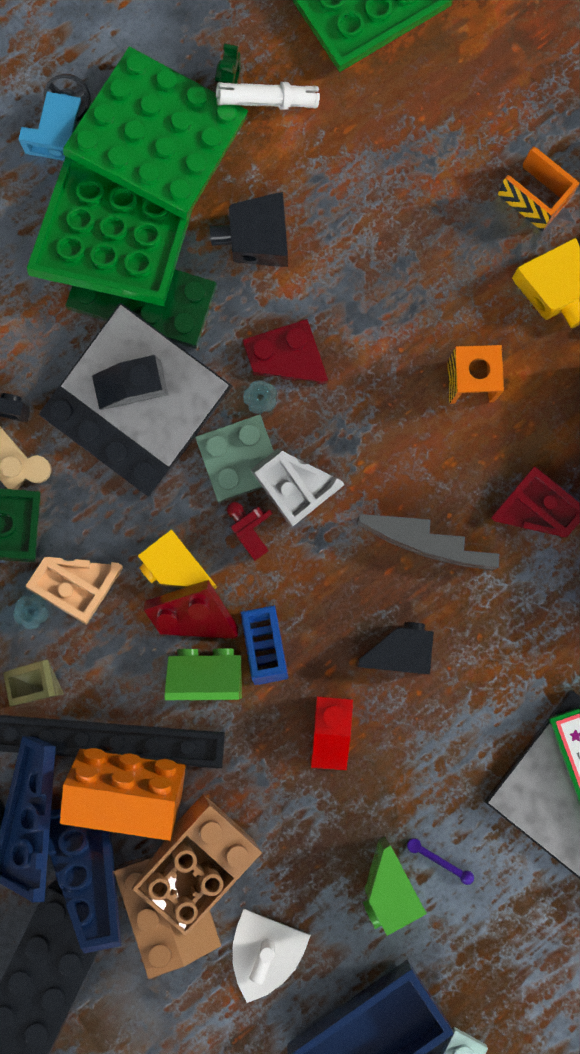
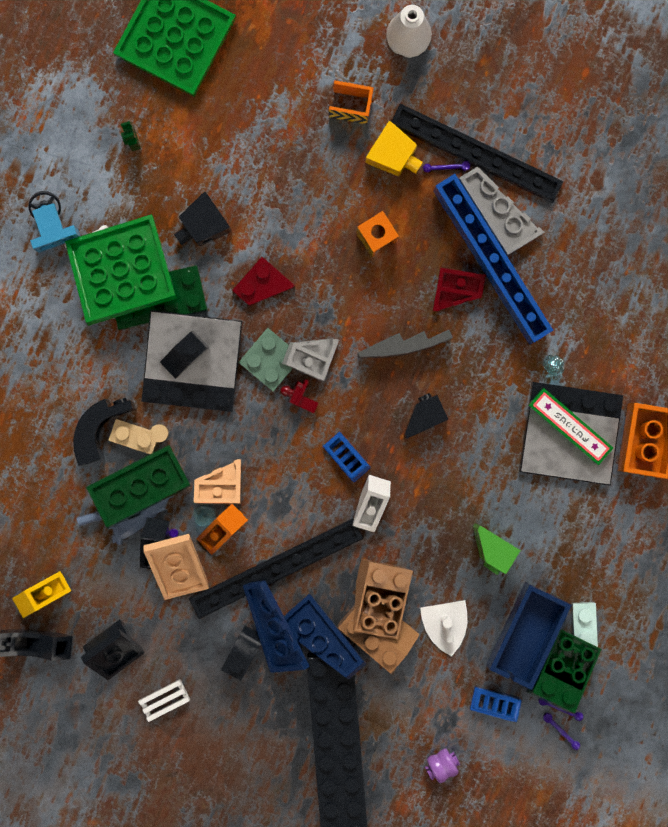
camera: 30 degrees left, 5 degrees up
olive slope [3,660,64,707] -> none
orange brick [60,748,186,841] -> none
green plate [63,46,249,220] -> none
yellow slope [138,529,217,589] -> none
dark red wing [144,580,238,639] -> none
bright green slope [165,648,242,700] -> none
white pin [216,82,320,110] -> none
clear light blue plate [243,380,277,414] -> none
red slope [311,696,353,770] -> none
dark purple hinge [407,838,474,885] -> none
none -> orange slope [196,504,248,555]
none -> white slope [353,475,391,532]

